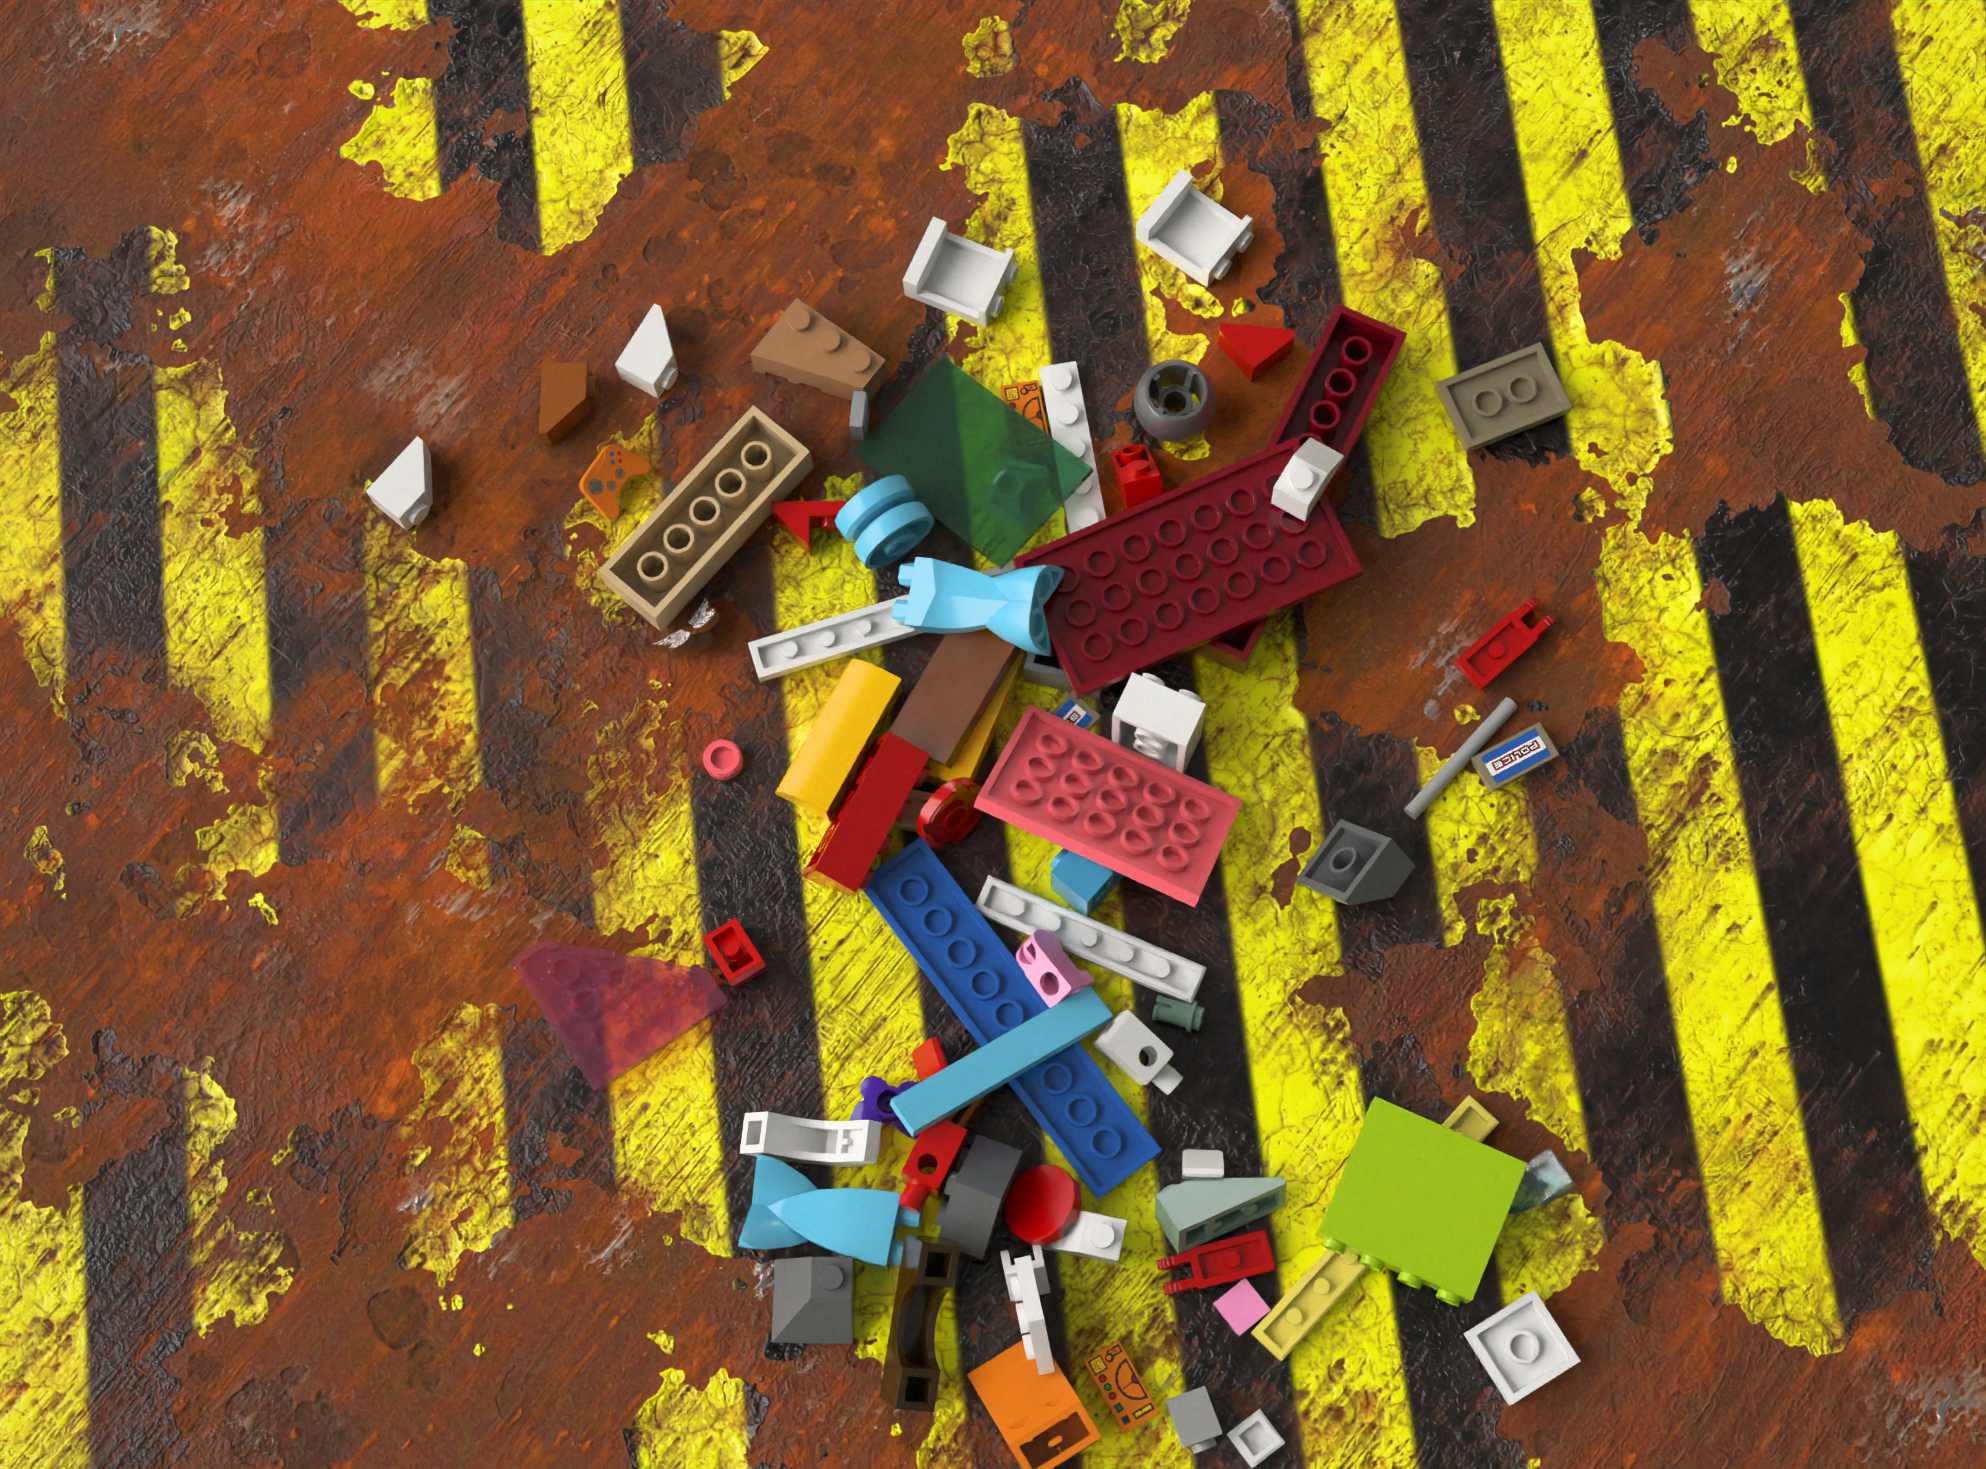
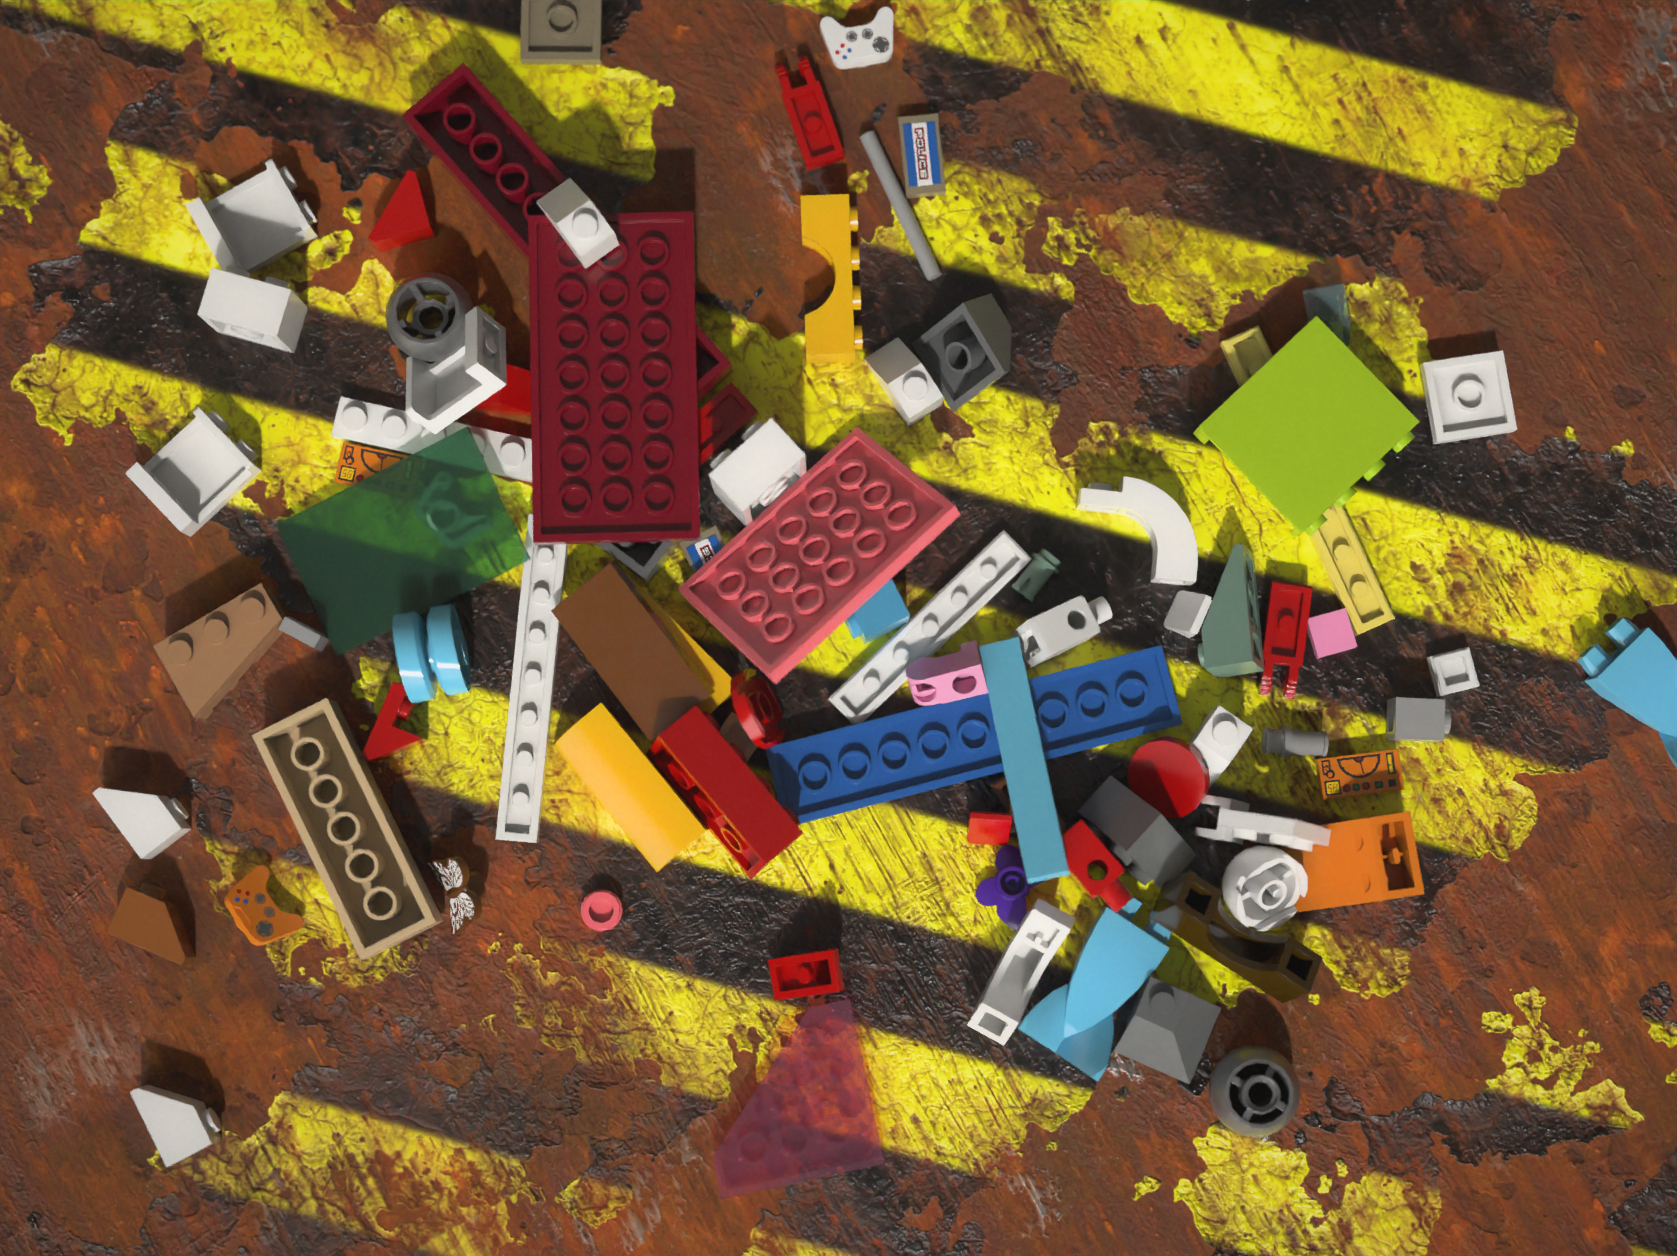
camera: 75 degrees left, 10 degrees up
medium azure hips [891,557,1065,656] -> none
none -> white brick [197,266,308,353]
none -> white panel [406,306,507,434]
none -> red plate [698,382,759,467]
none -> yellow arch [800,194,863,363]
none -> white piece [820,7,893,69]
none -> white slope [864,337,944,426]
none -> white arch [1076,476,1198,586]
none -> flat silver wheel [1209,1045,1300,1137]
none -> white cylinder [1222,846,1308,931]
none -> light grey pin [1261,725,1329,758]

